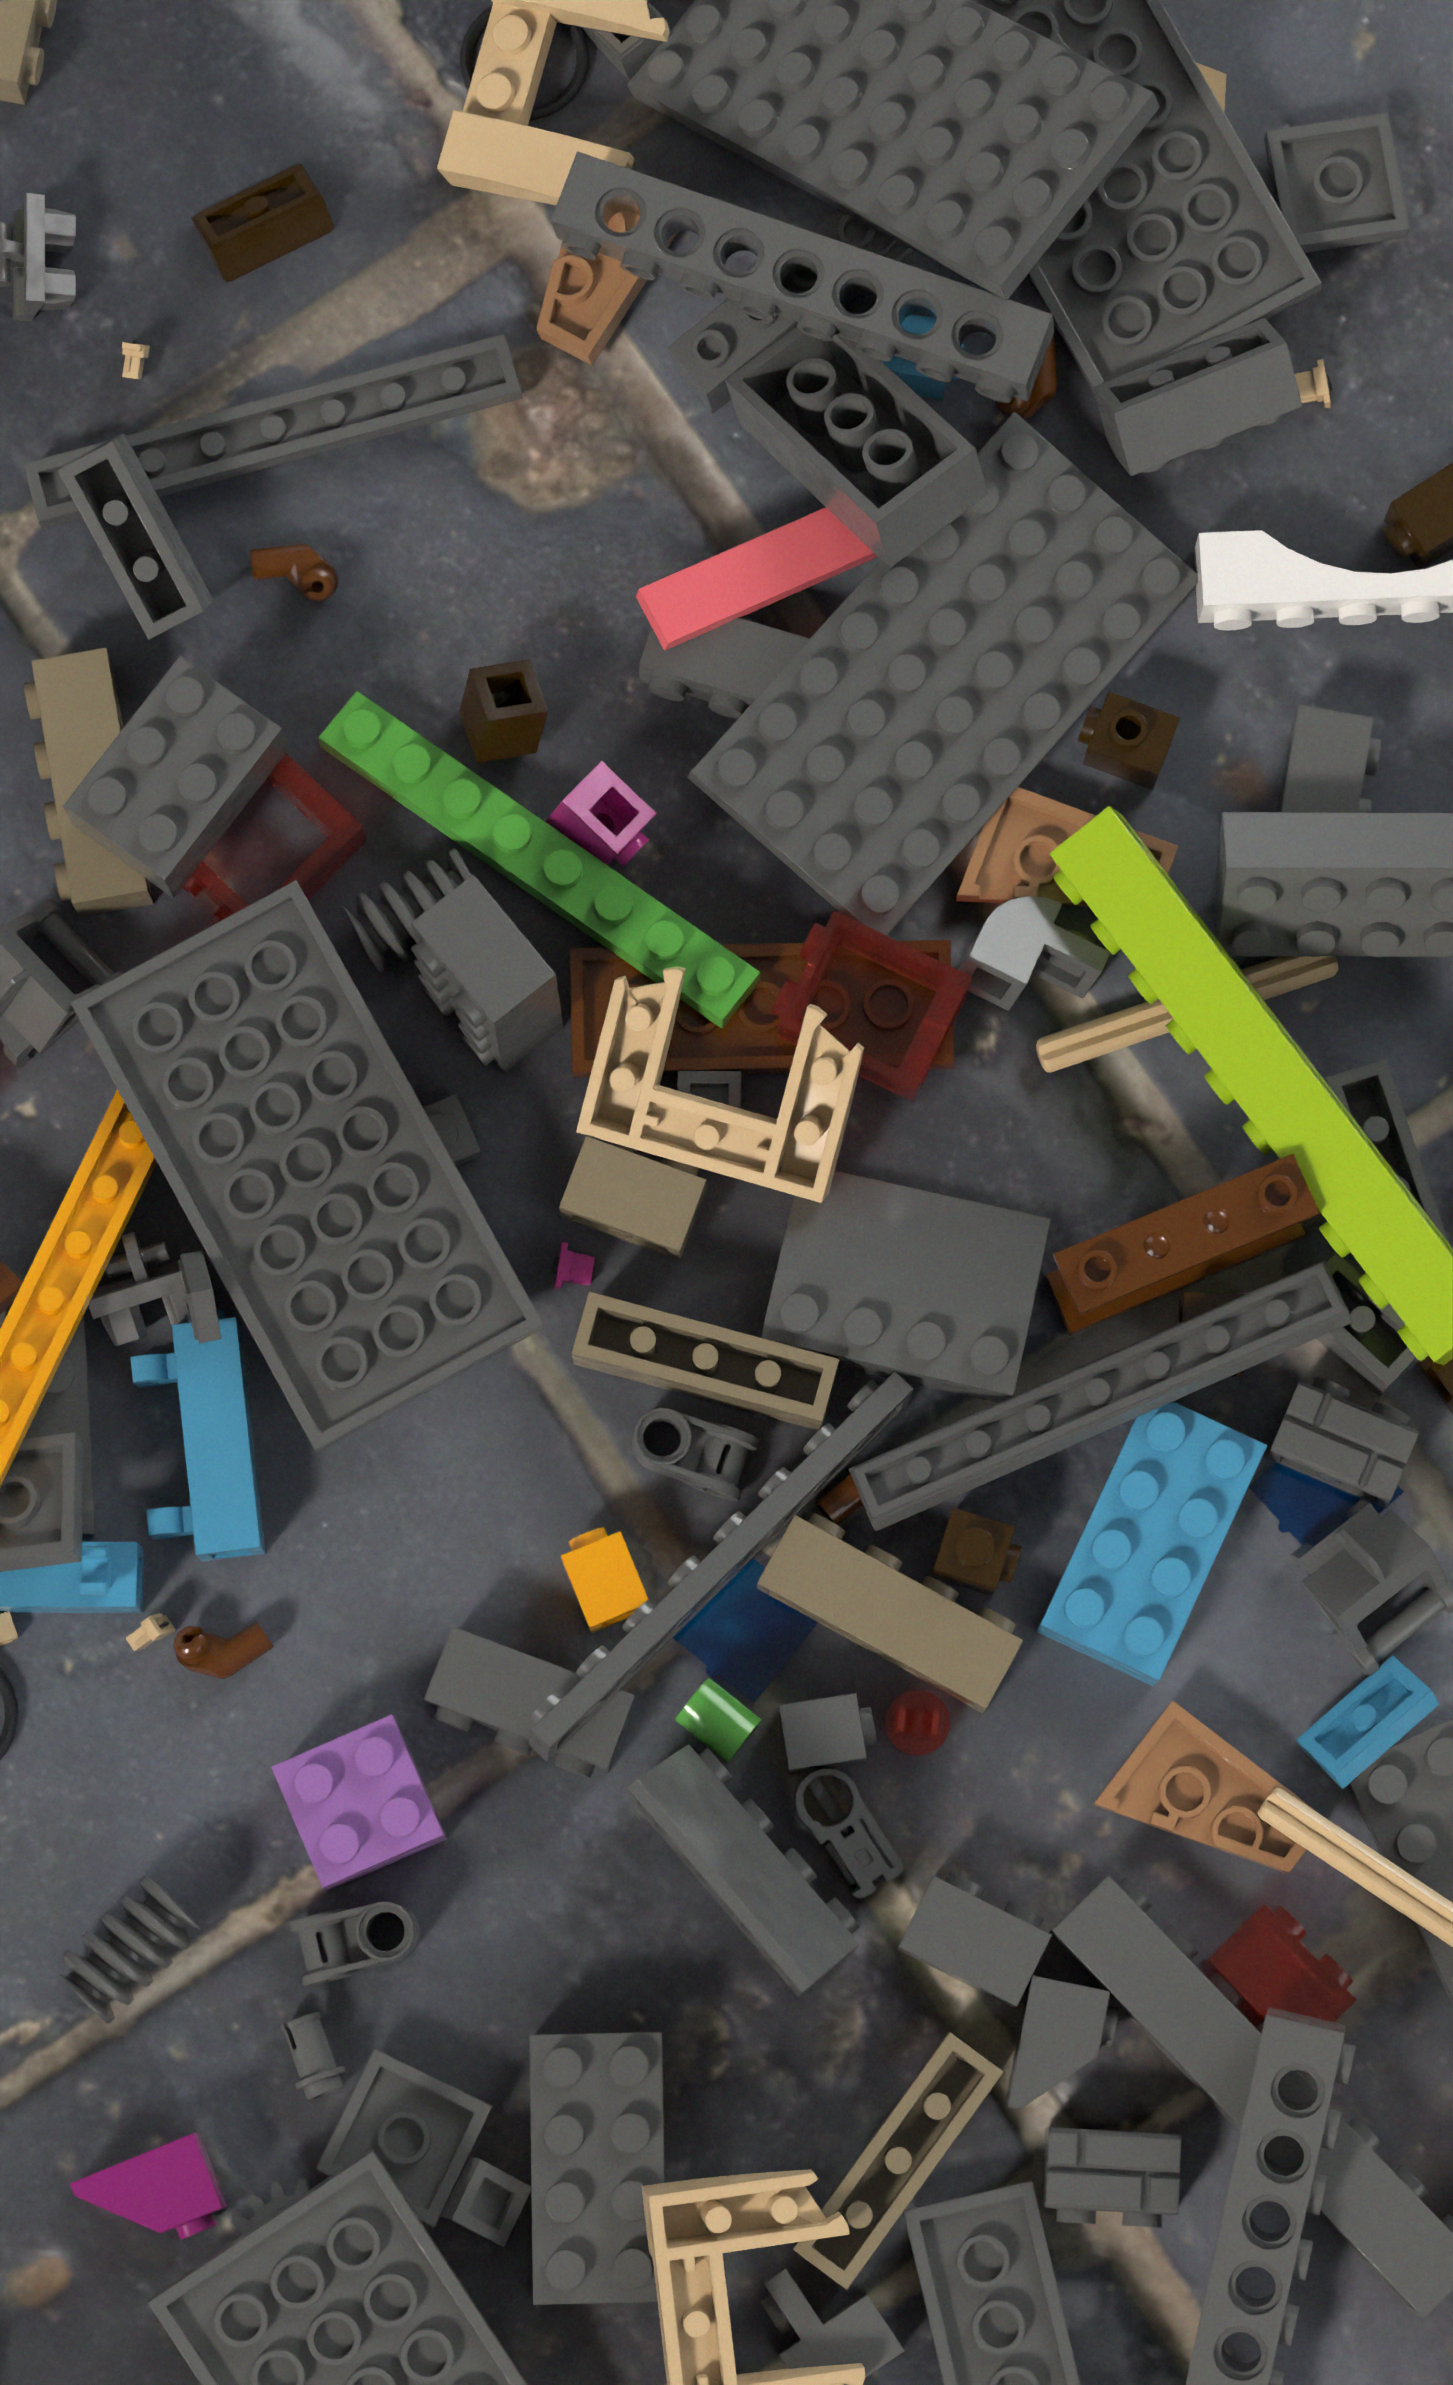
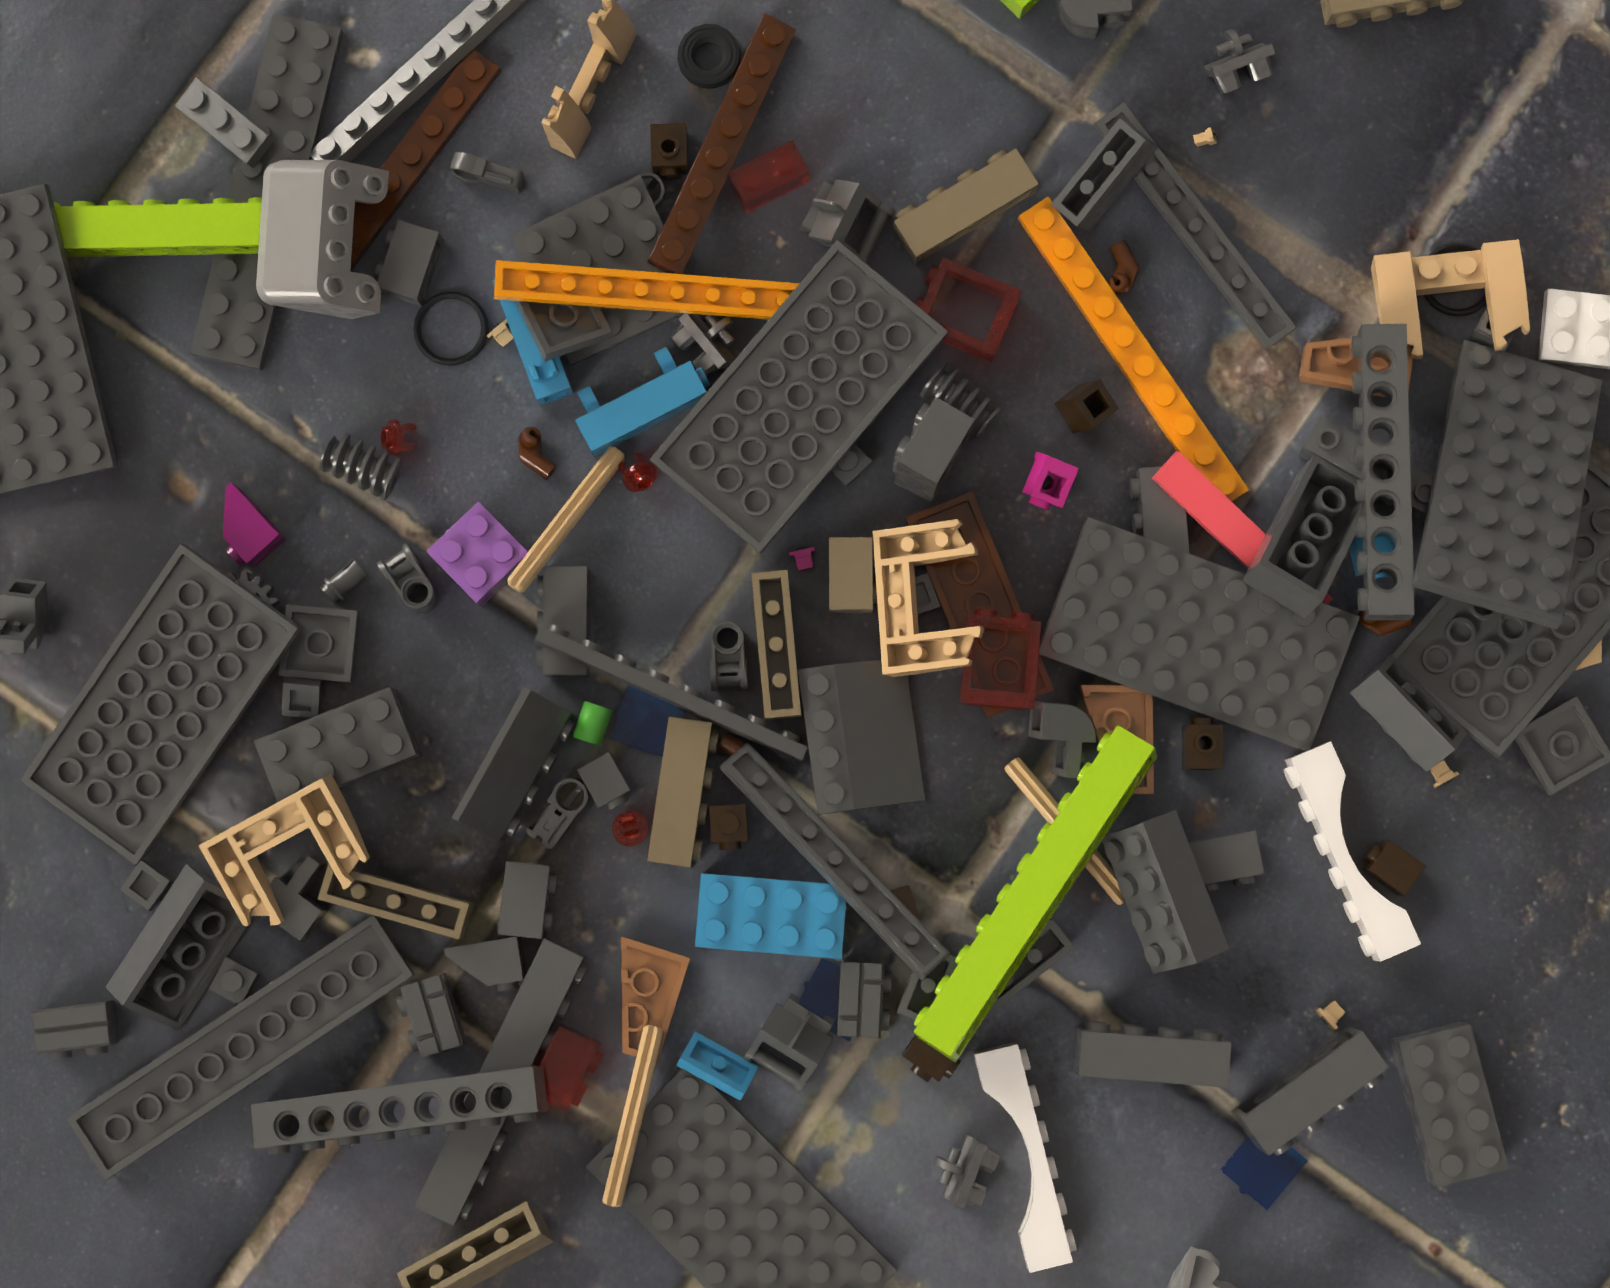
camera: 75 degrees right, 5 degrees up
dark grey brick [63,656,289,898] -> none
tan piece [126,1613,176,1651] -> none
dark grey tile [178,1250,221,1344] -> none
dark brown slope [191,164,334,282] -> none
bright green plate [318,691,760,1029] -> none
light orange brick [560,1527,649,1633] -> none
reddish brown fence [1044,1154,1320,1336] -> none
none -> clear red plate [380,419,418,455]
none -> tan axle [507,446,625,593]
none -> clear red plate [618,452,657,492]
none -> light orange plate [1018,197,1249,502]

